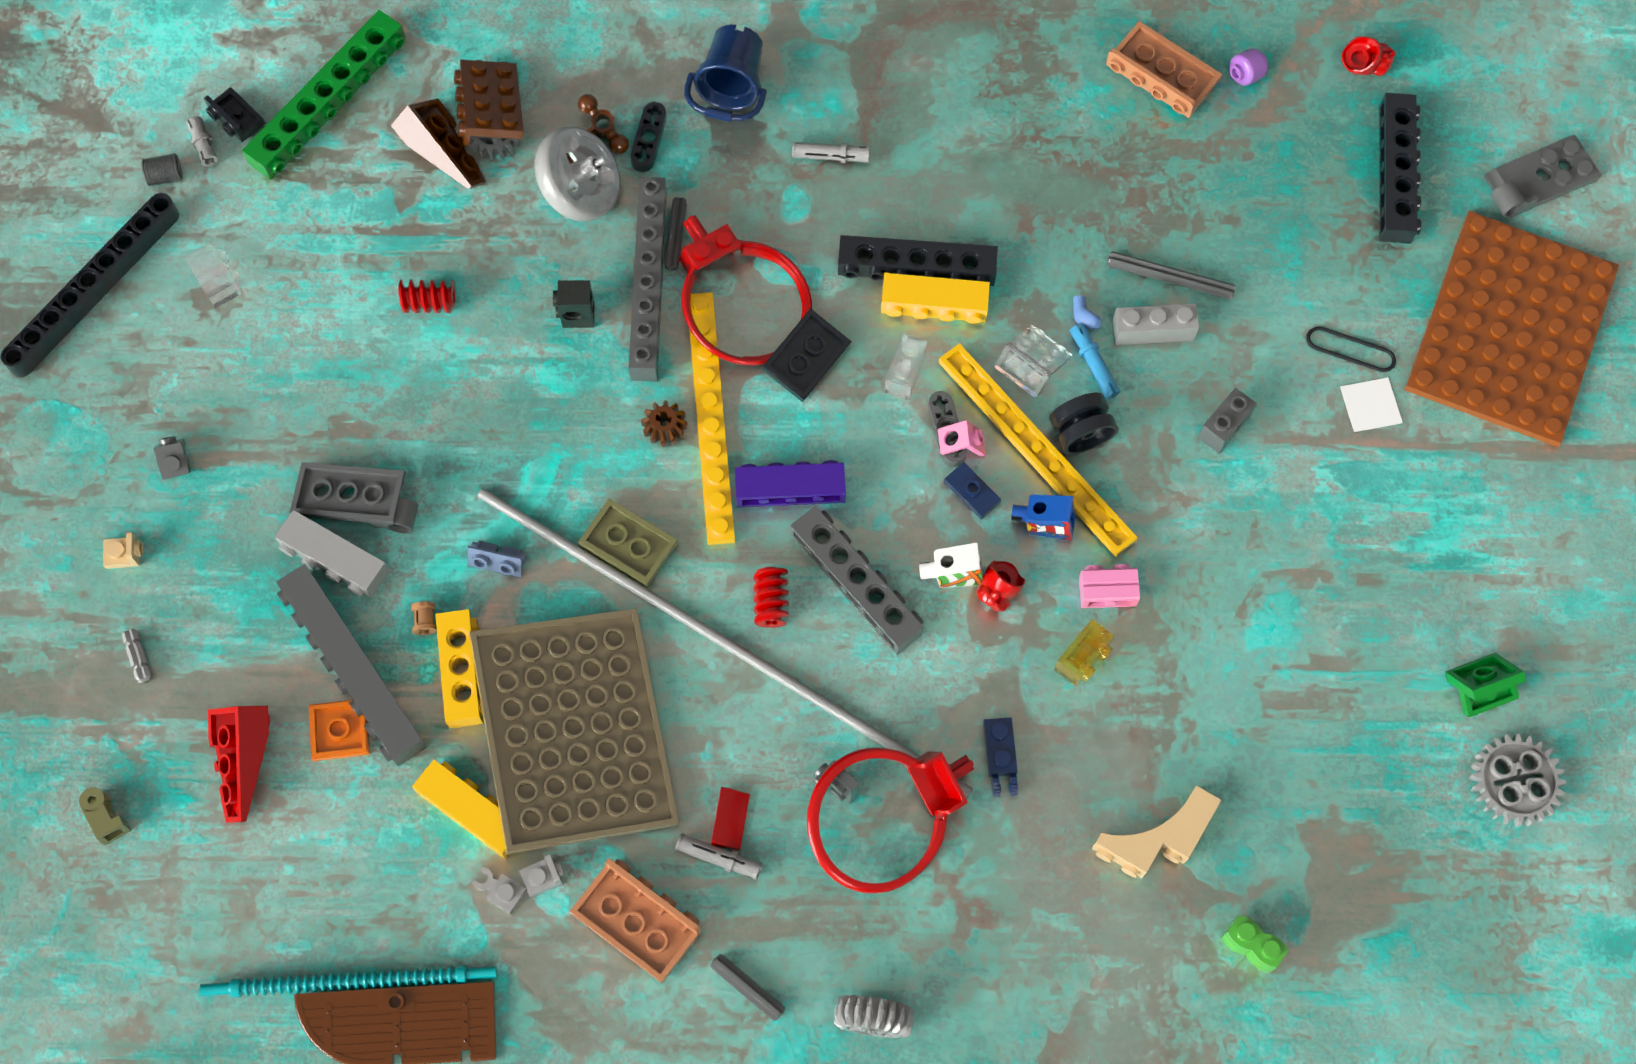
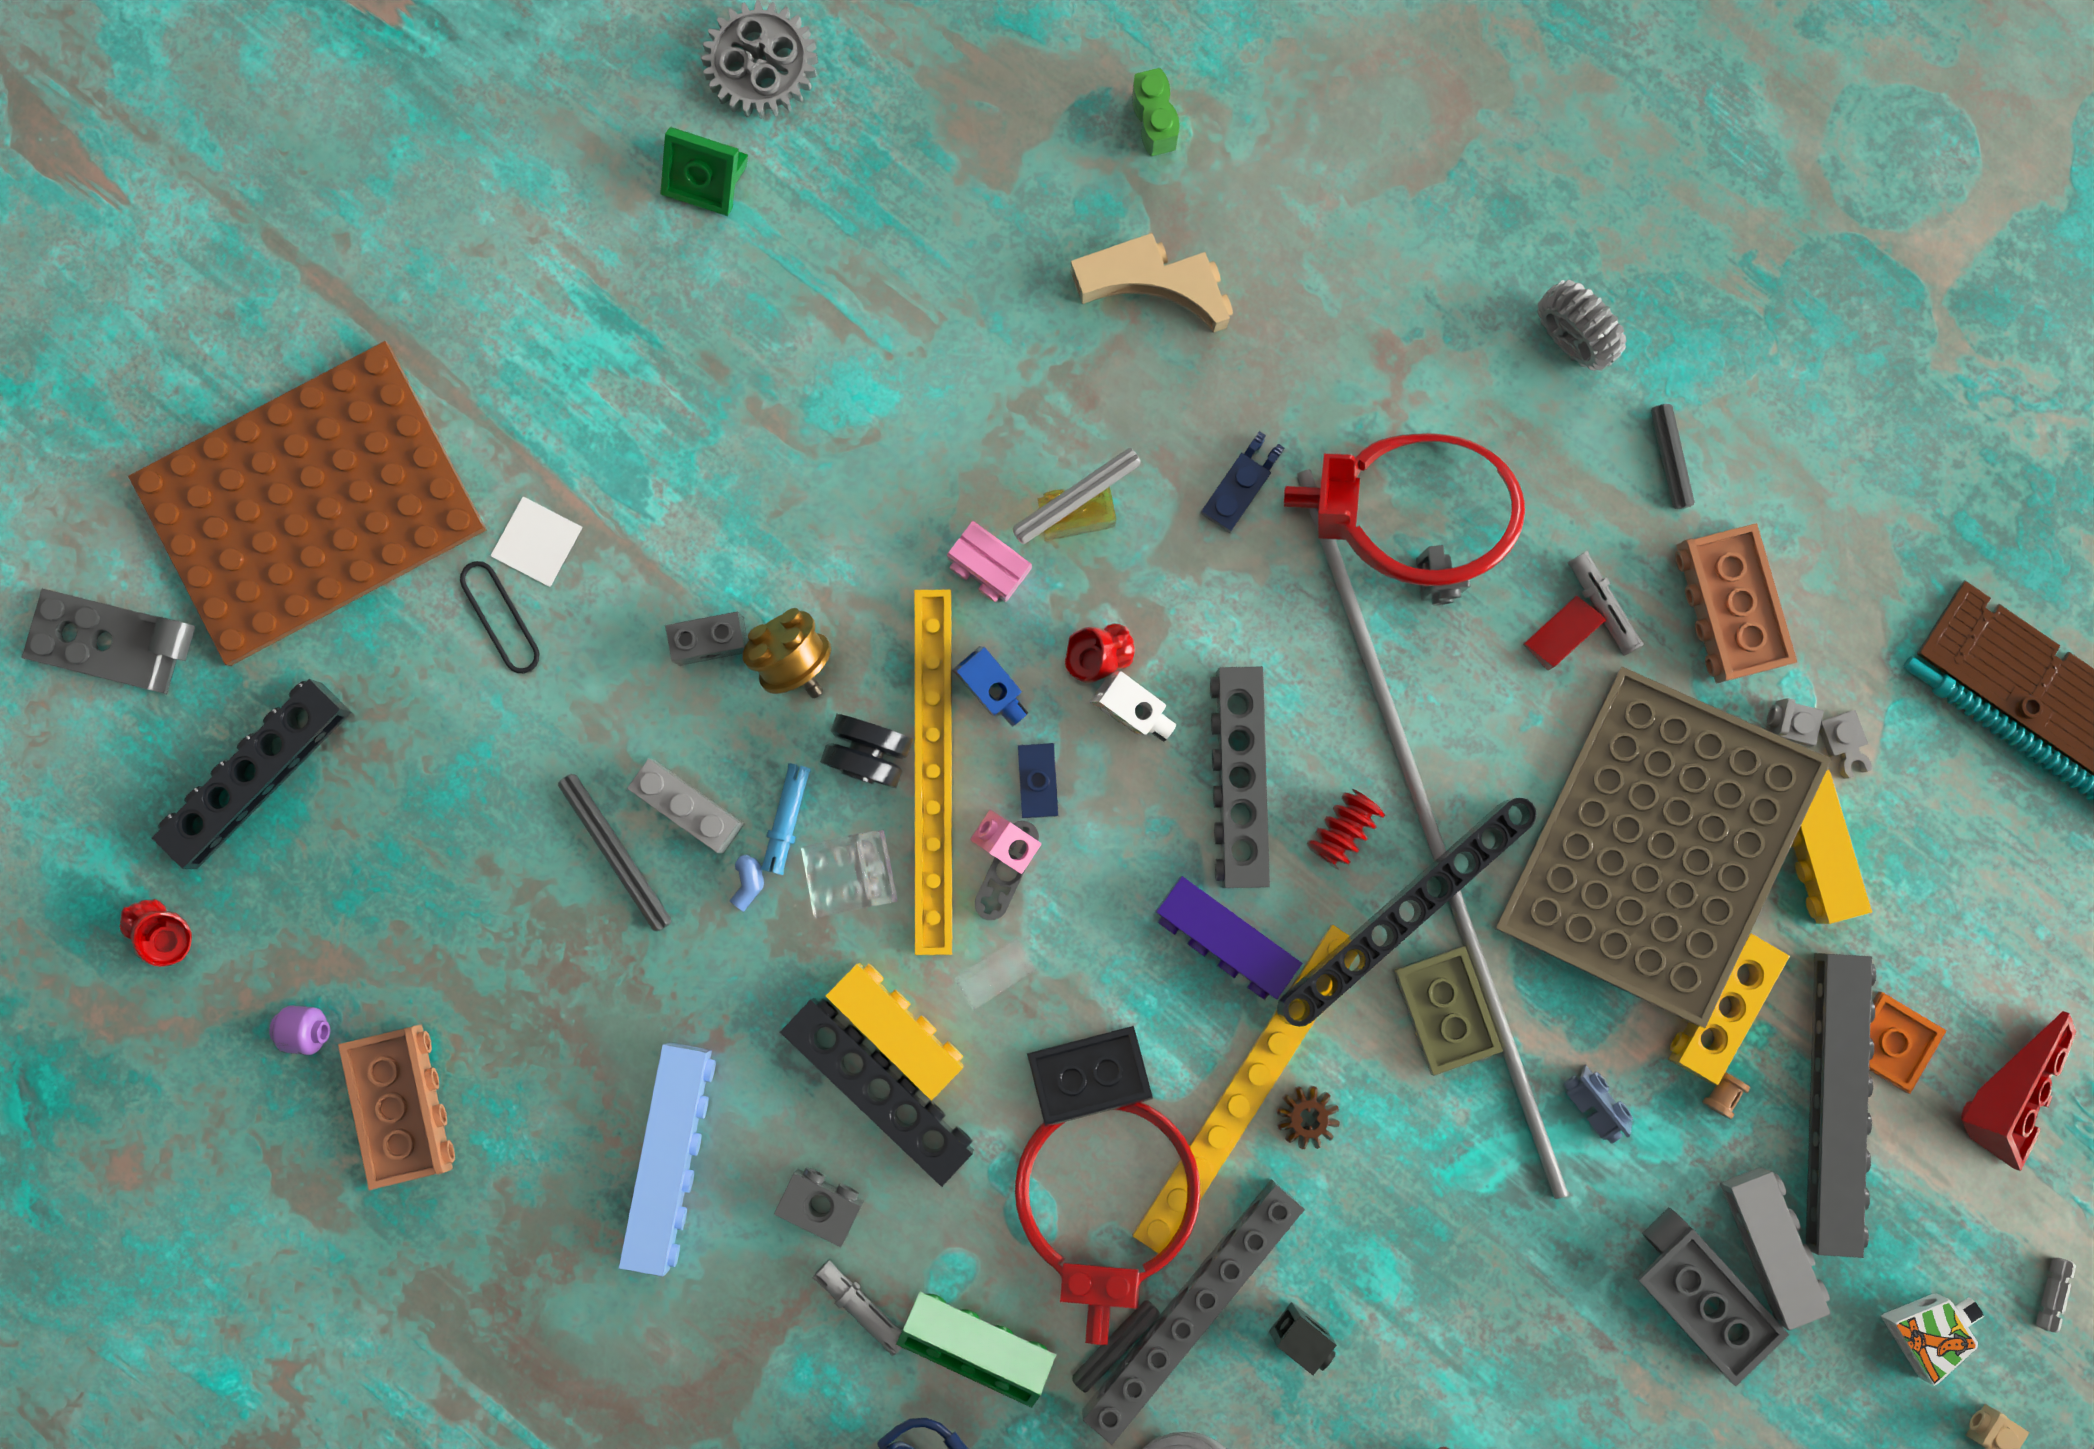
camera: 140 degrees left, 15 degrees up
none -> light blue brick [619,1042,716,1277]
none -> pearl gold wheel [742,608,831,698]
none -> dark grey brick [774,1167,864,1247]
none -> brick [896,1292,1056,1408]
none -> light grey axle [1013,448,1141,544]
none -> black beam [1277,798,1537,1027]
none -> torso [1881,1293,1984,1386]

